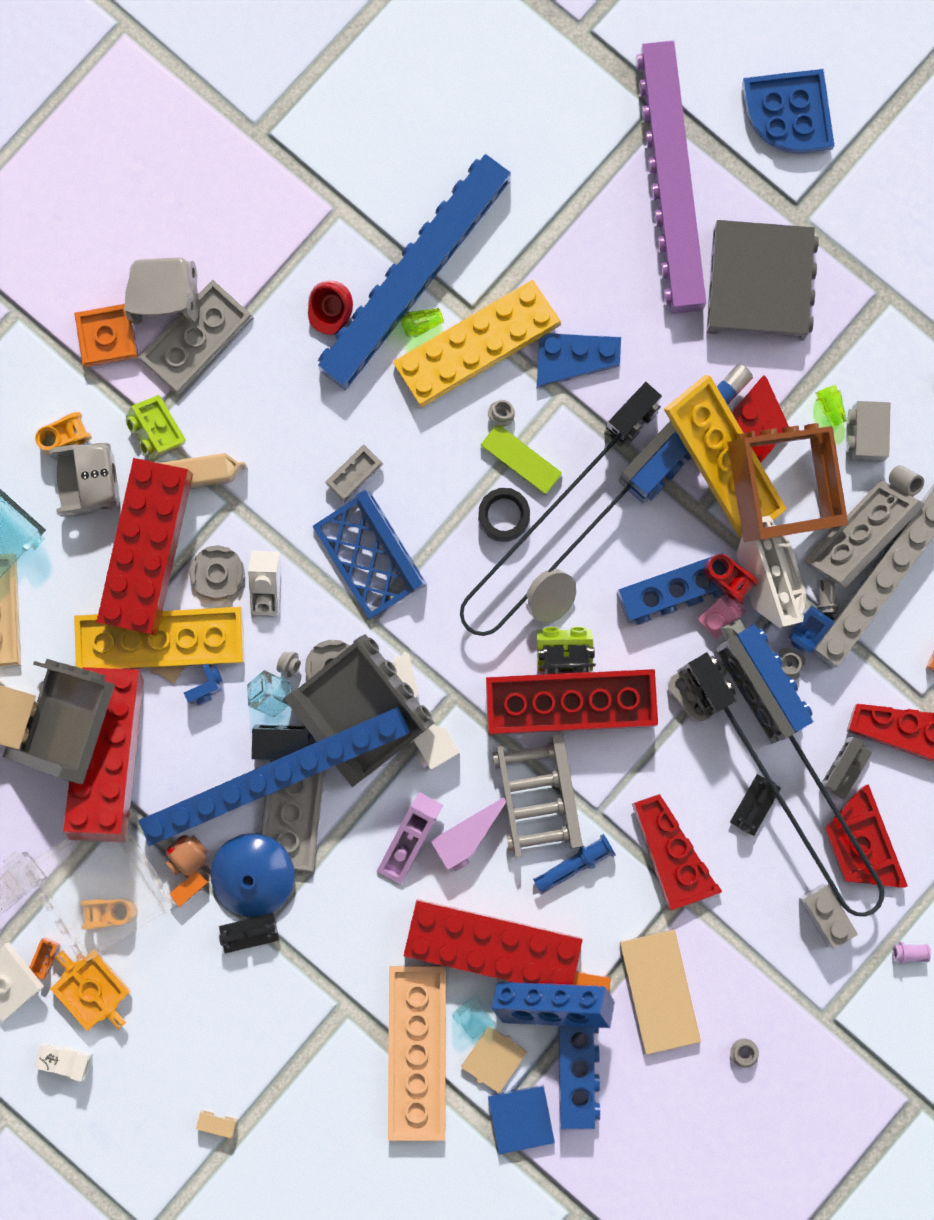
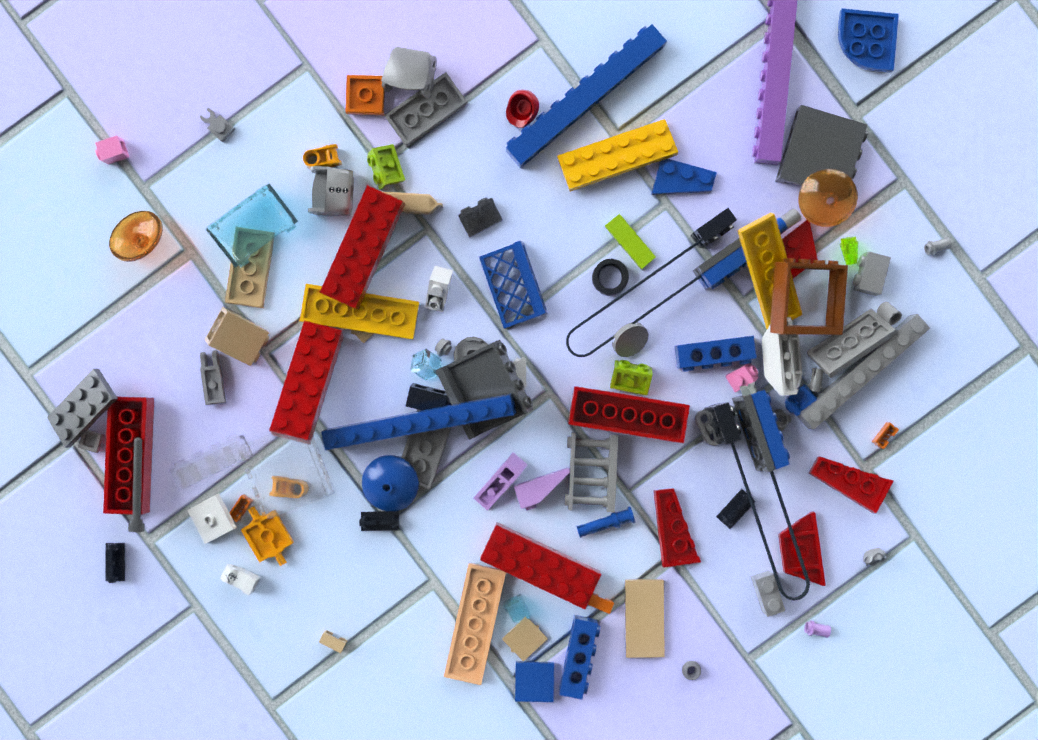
camera: 10 degrees right, 5 degrees up
dark grey panel [3,658,115,784] -> none
nougat head [165,835,208,877] -> none
orange piece [168,870,209,907] -> none
blue bracket [184,663,223,706] -> none
light grey tile [189,545,245,601] -> none
light grey plate [325,444,384,503] -> none
clear neon green cone [401,308,444,338] -> none
white slope [409,725,460,770] -> none
light grey plate [488,400,515,427] -> none
blue brick [492,982,615,1028] -> none
black hinge [538,644,596,674] -> none
red piece [704,554,759,605] -> none
dark grey bracket [822,736,872,799] -> none
none -> clear smoke bracket [458,197,503,238]
none -> clear orange dish [798,169,858,227]

